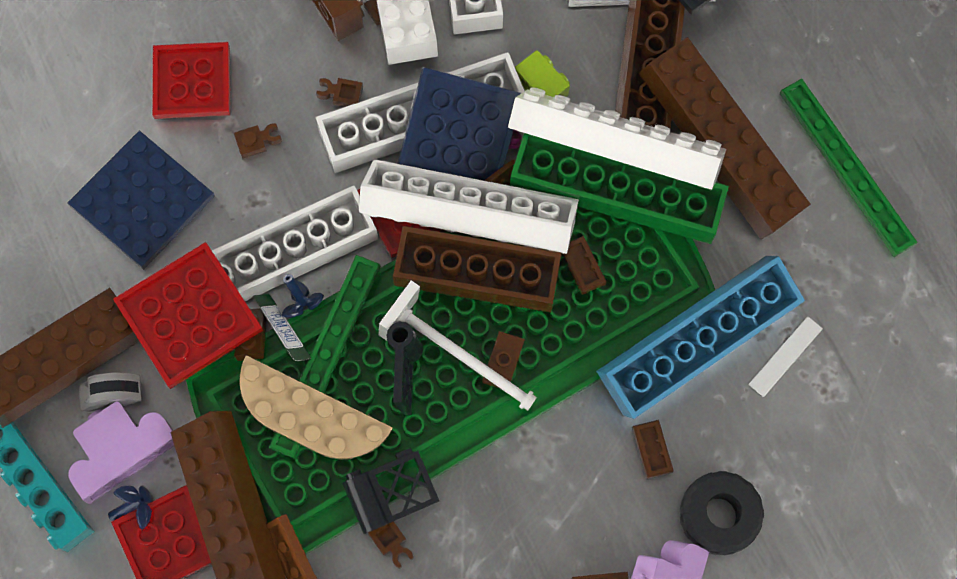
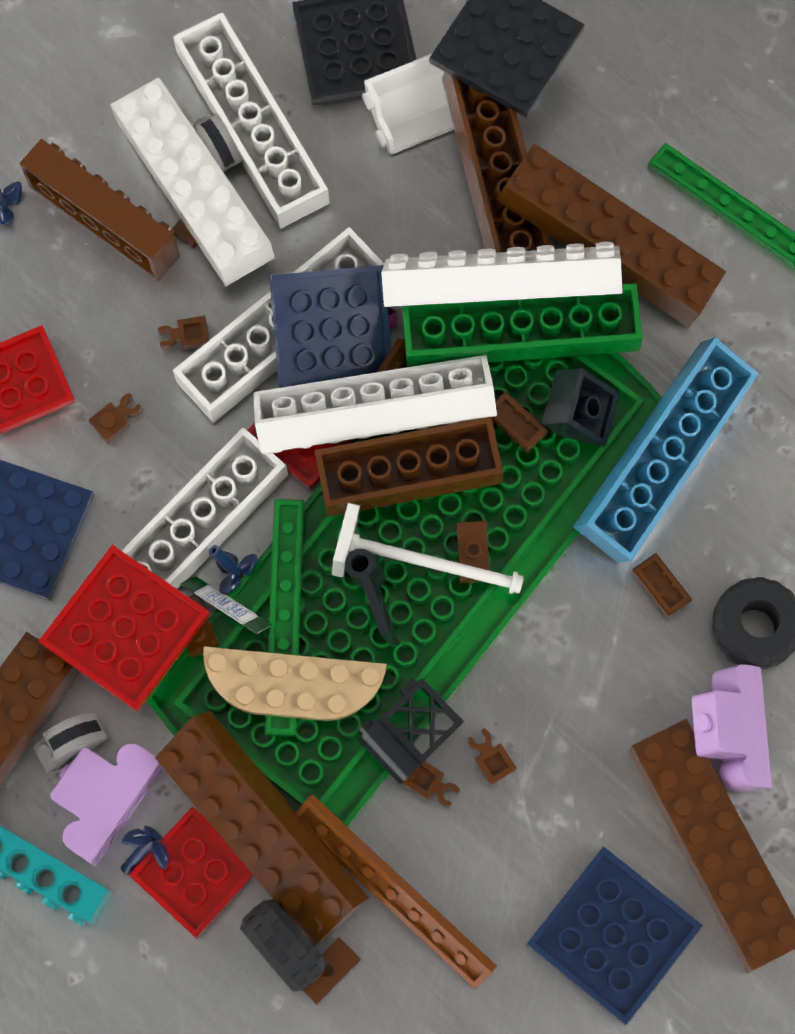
camera: 15 degrees left, 0 degrees up
lime brick [515,50,570,98] -> none
white sticker [749,317,823,397] -> none
none -> reddish brown plate [468,728,517,787]
none -> black slope [541,368,619,447]

